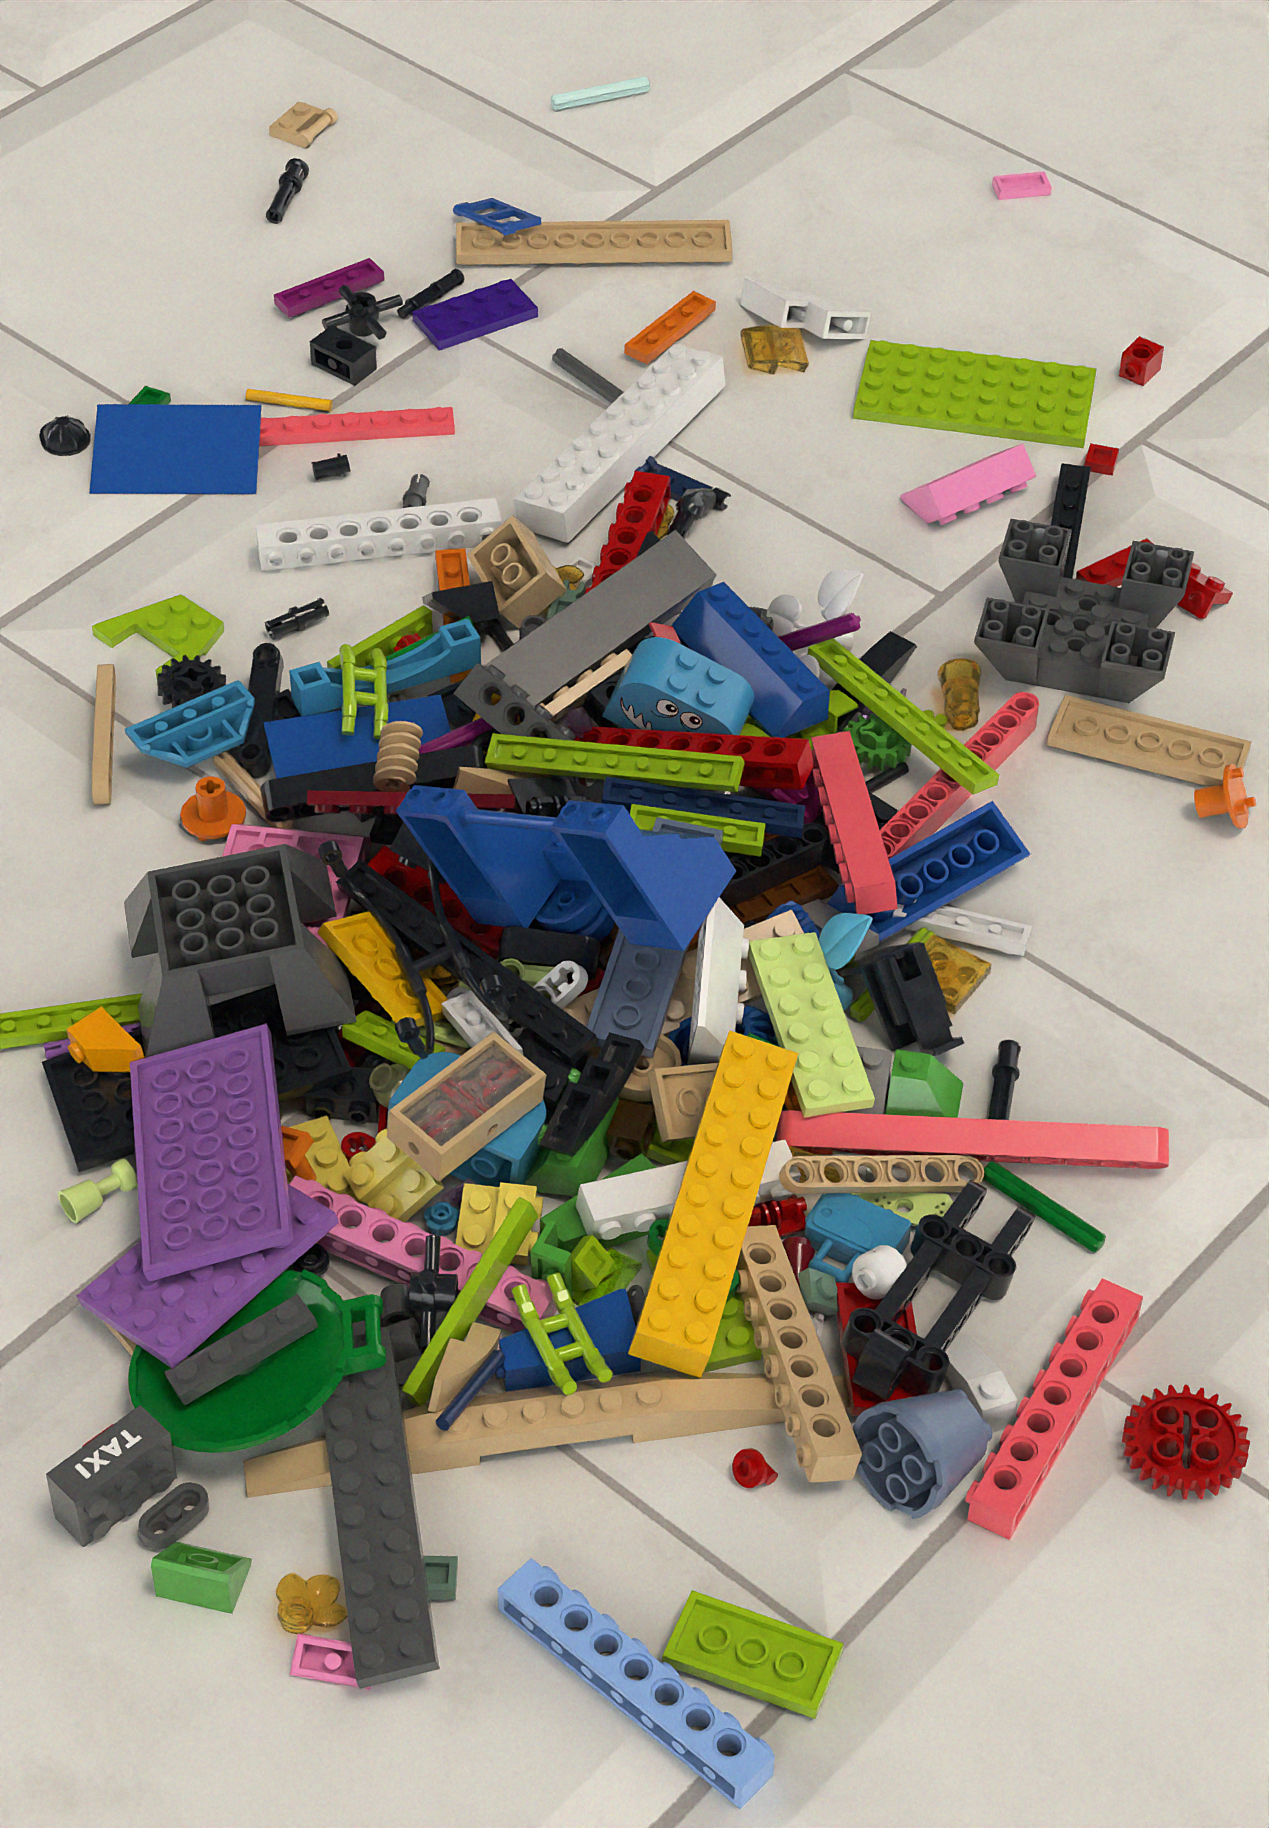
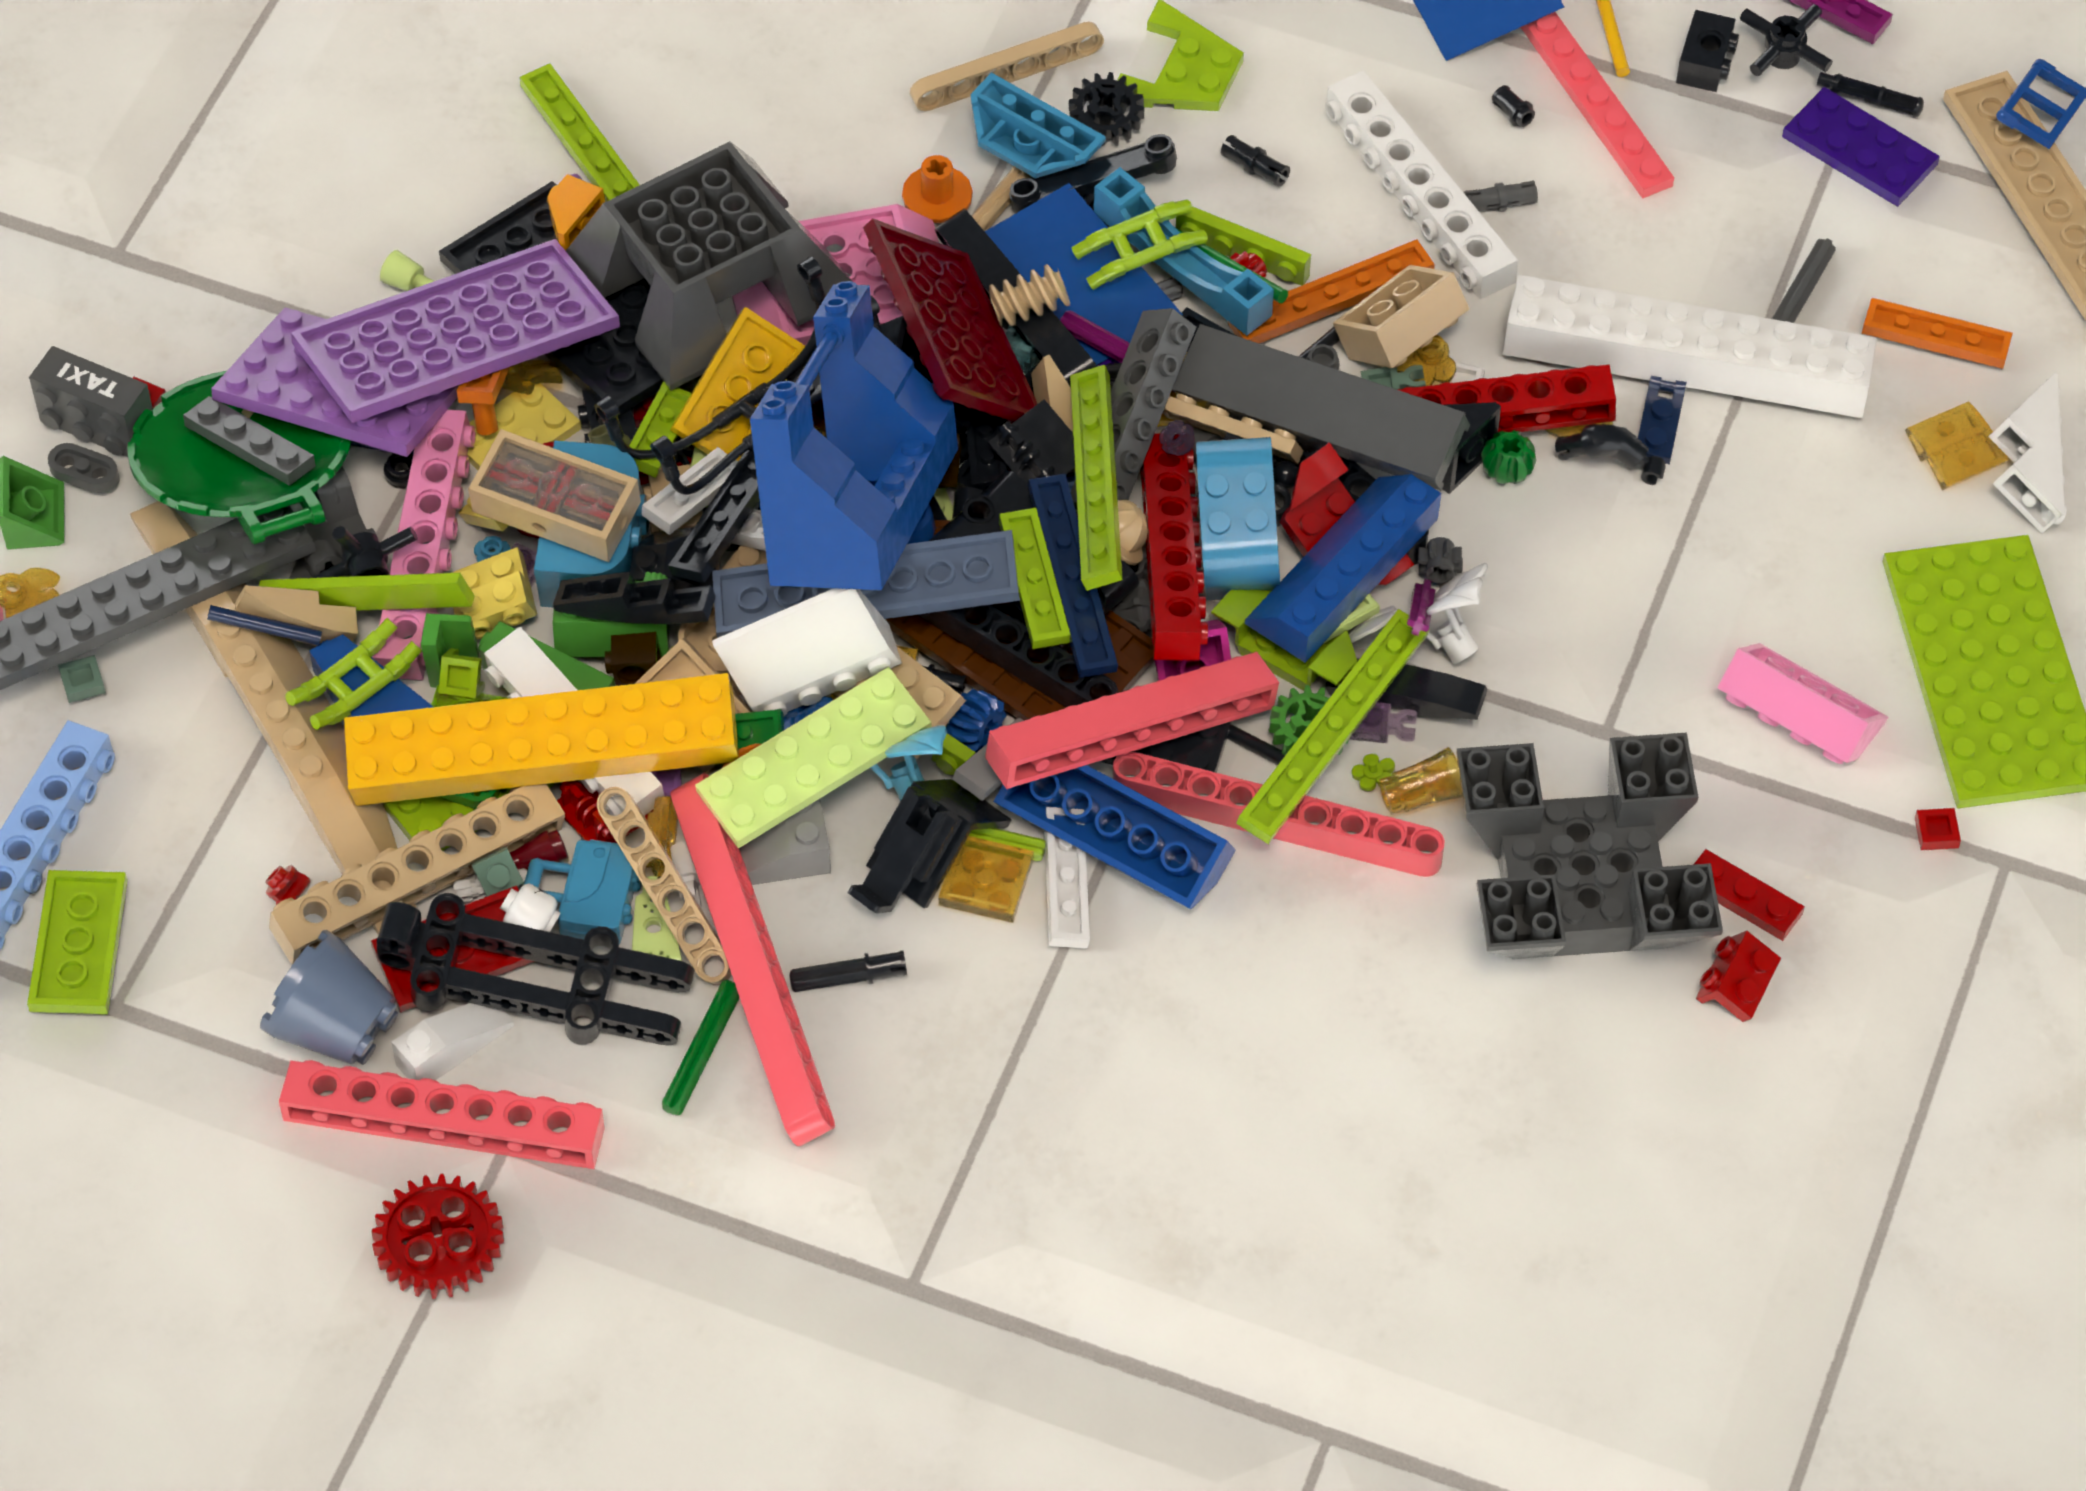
camera: 70 degrees right, 10 degrees up
black slope [422,581,500,630] -> none
bright green slope [885,1049,963,1118] -> none
tan plate [1047,695,1252,787] -> none
black plate [1050,463,1091,579] -> none
orange piece [1194,764,1256,829] -> none

